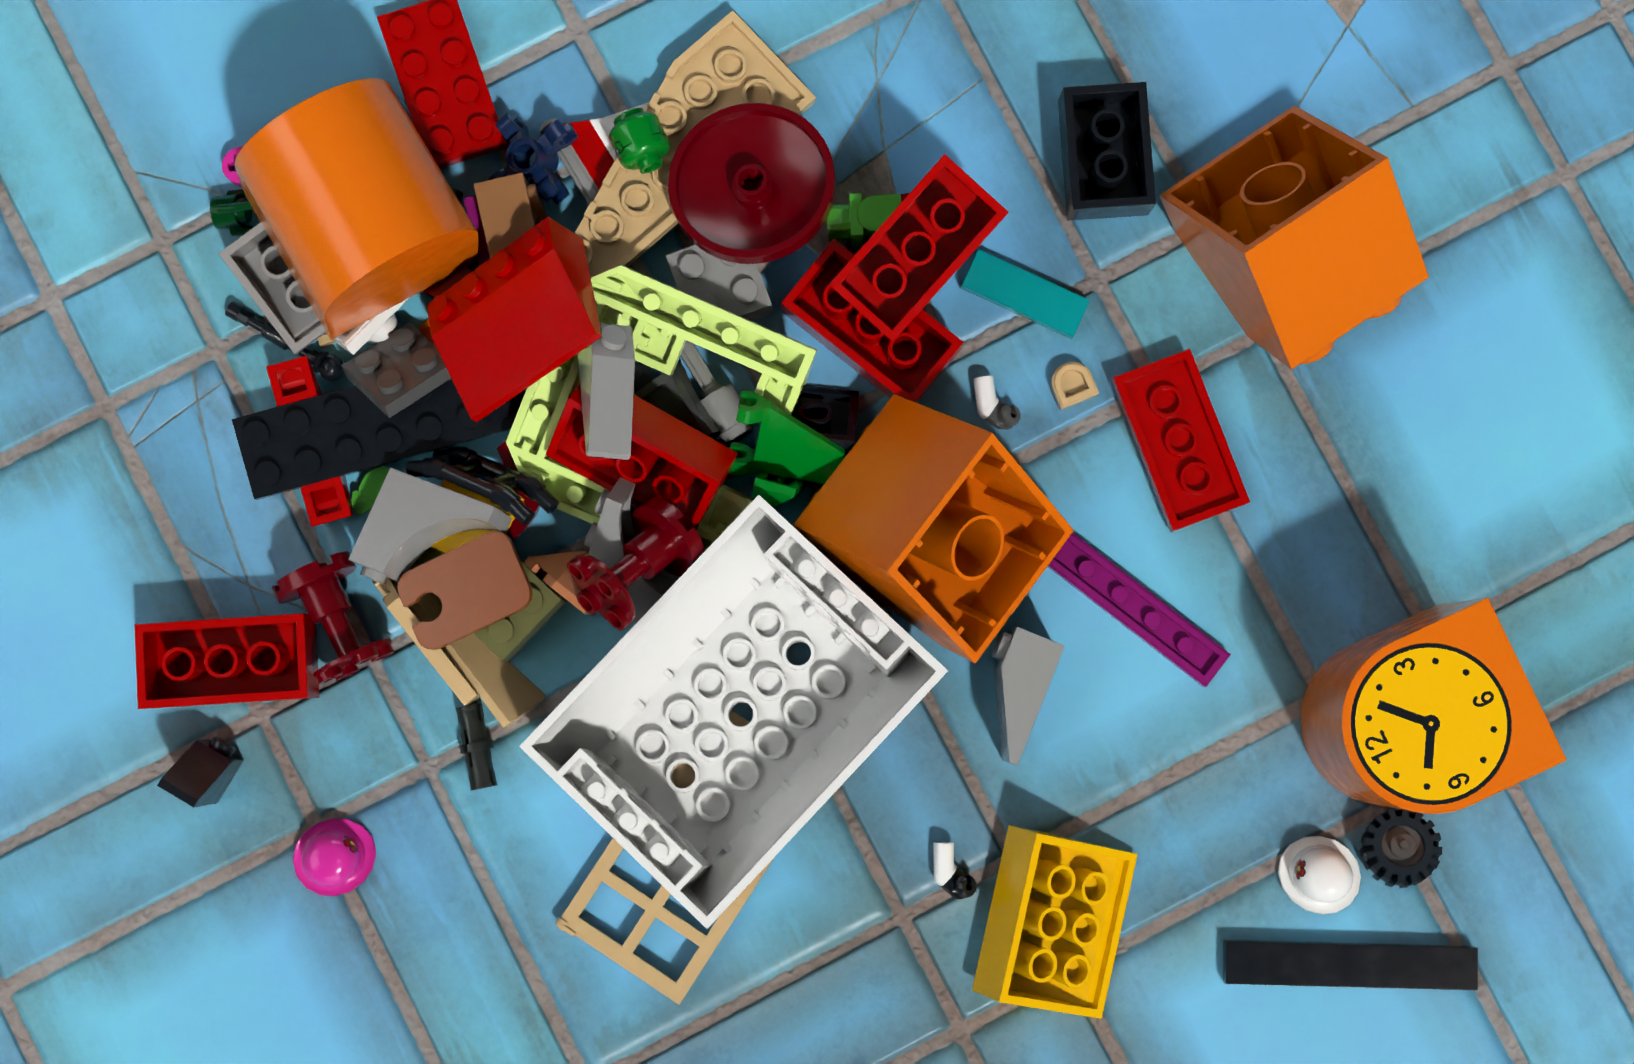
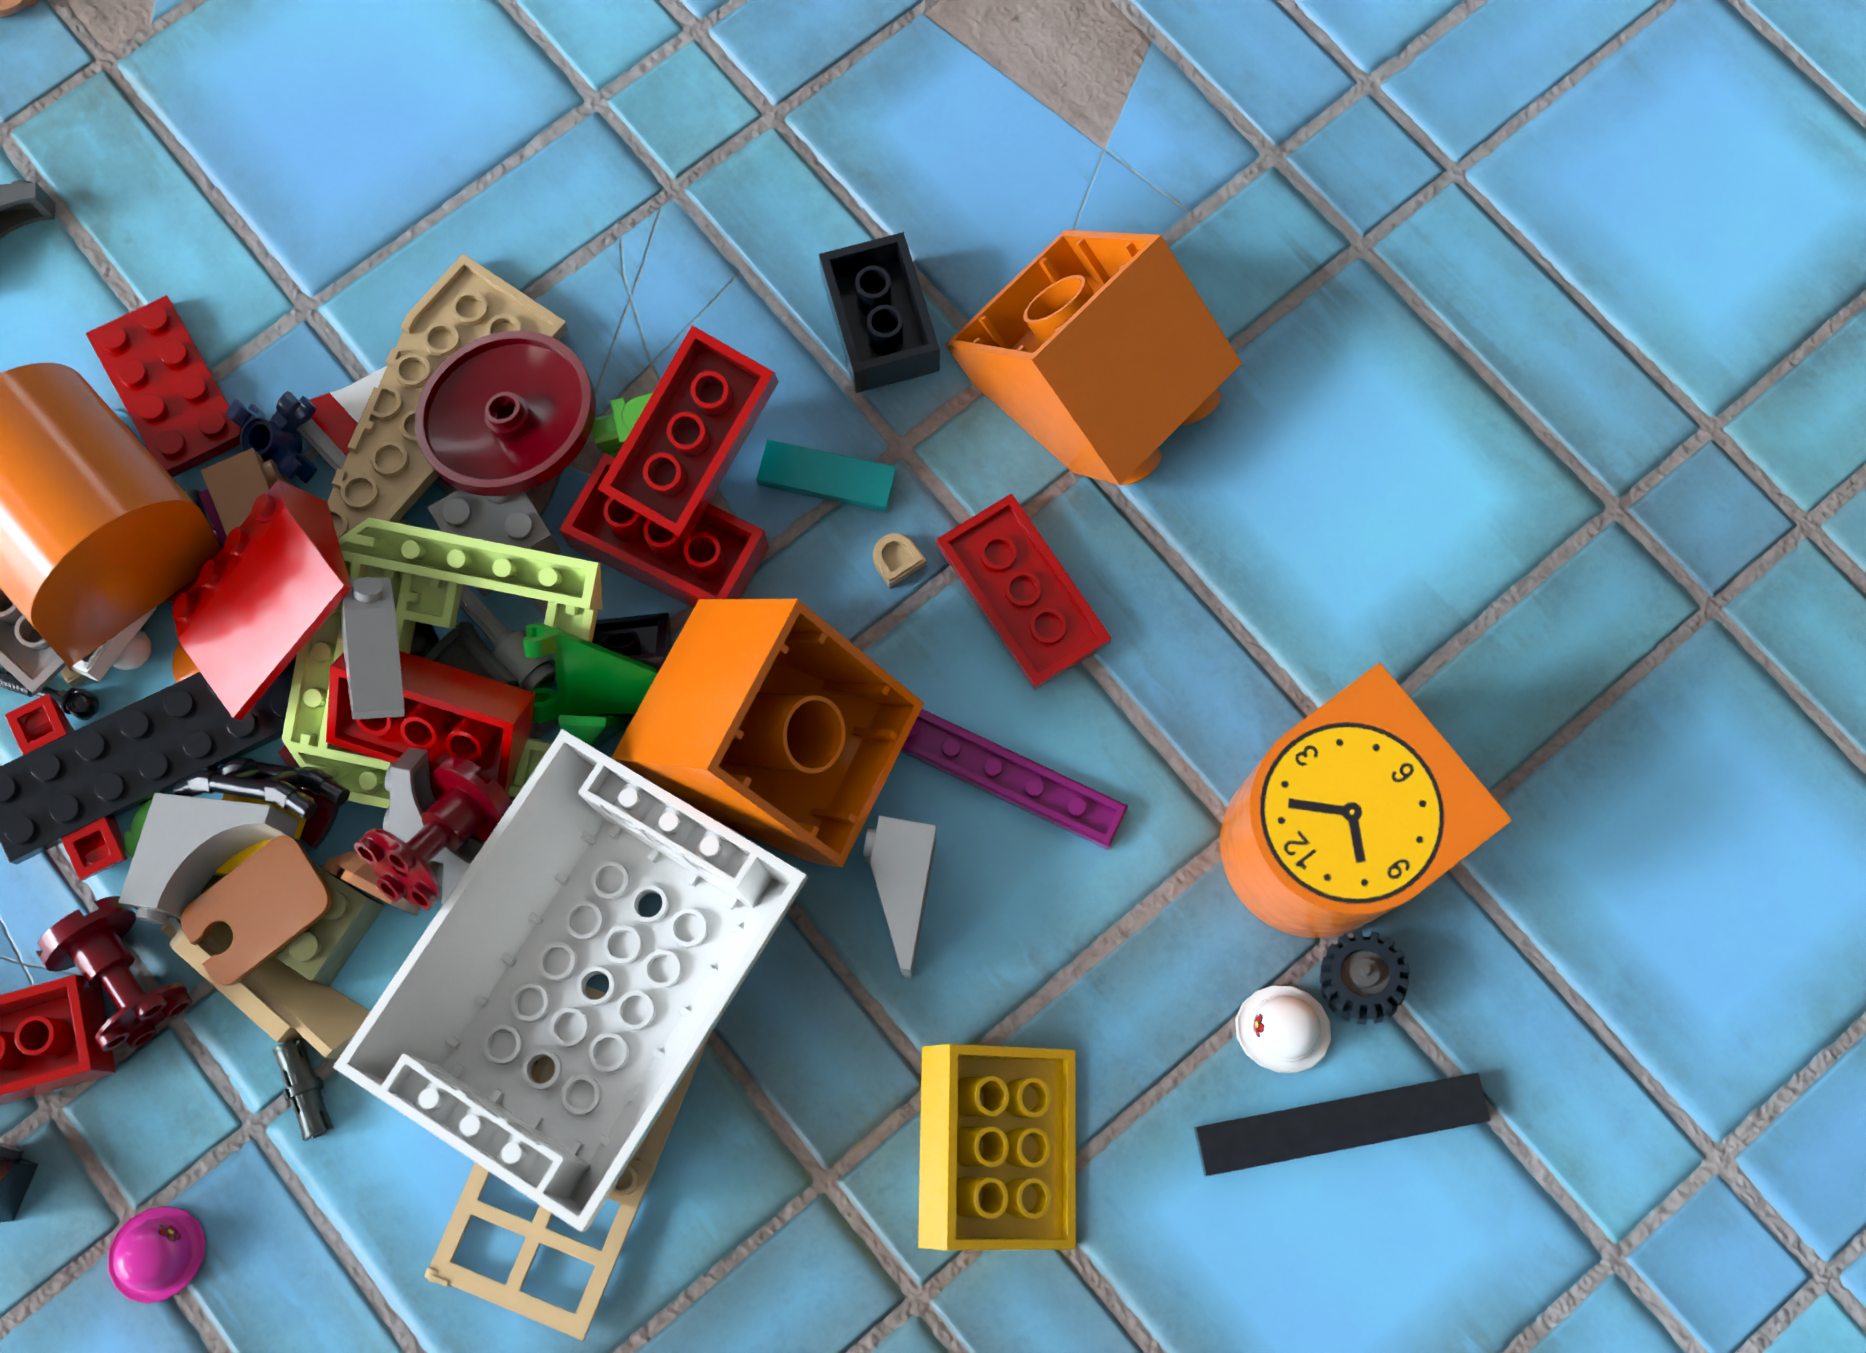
camera: 10 degrees left, 10 degrees down
dark grey plate [341,323,451,418] -> none
green head [609,108,670,174] -> none
arm [933,842,977,899] -> none
arm [973,376,1021,430] -> none

